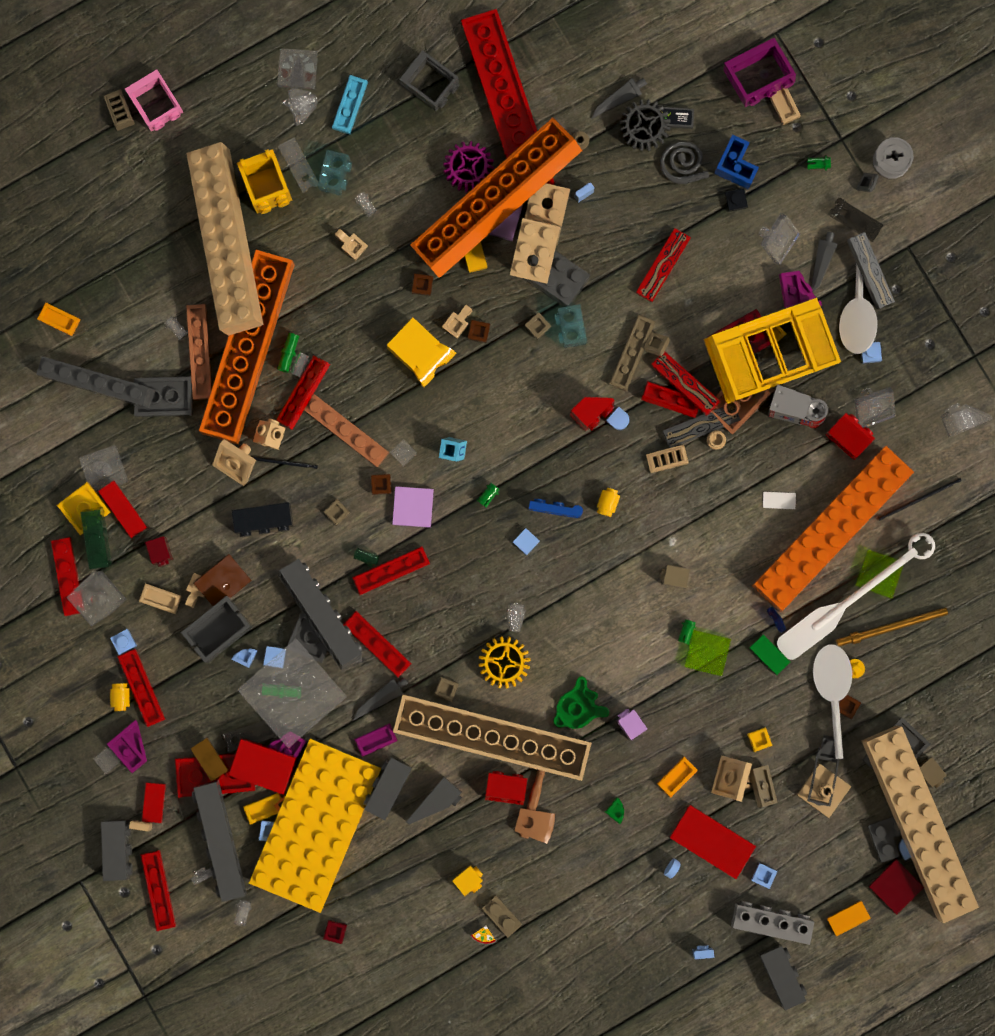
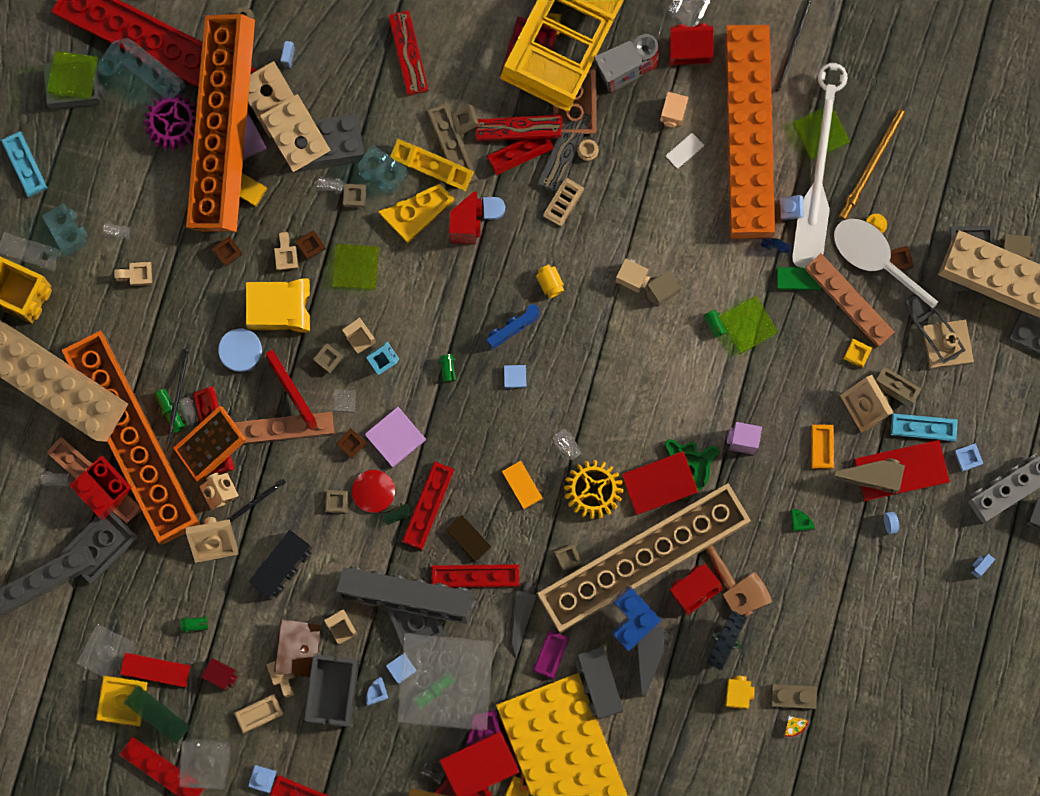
camera: 45 degrees left, 5 degrees down
none -> clear neon green tile [47,50,98,100]
none -> red slope [69,456,132,521]
none -> clear light blue beam [98,38,185,99]
none -> black piece [166,347,190,444]
none -> tile [174,406,246,482]
none -> green pin [180,616,208,634]
none -> light blue tile [218,328,262,372]
none -> red tile [266,349,317,430]
none -> dark tan plate [313,343,344,374]
none -> clear pin [316,176,345,195]
none -> tan panel [324,609,358,644]
none -> clear neon green tile [333,244,380,290]
none -> tan panel [342,318,376,354]
none -> red dish [352,470,395,513]
none -> yellow wing [378,184,455,244]
none -> yellow slope [390,139,474,191]
none -> dark brown tile [446,515,492,562]
none -> light orange tile [502,461,543,509]
none -> blue brick [610,586,661,651]
none -> tan brick [616,258,651,293]
none -> red tile [622,451,699,515]
none -> light nougat brick [660,92,688,128]
none -> black wheel [707,610,747,671]
none -> light blue plate [780,195,804,221]
none -> nougat plate [804,253,894,348]
none -> dark tan slope [832,458,905,494]
none -> medium azure tile [890,413,958,442]

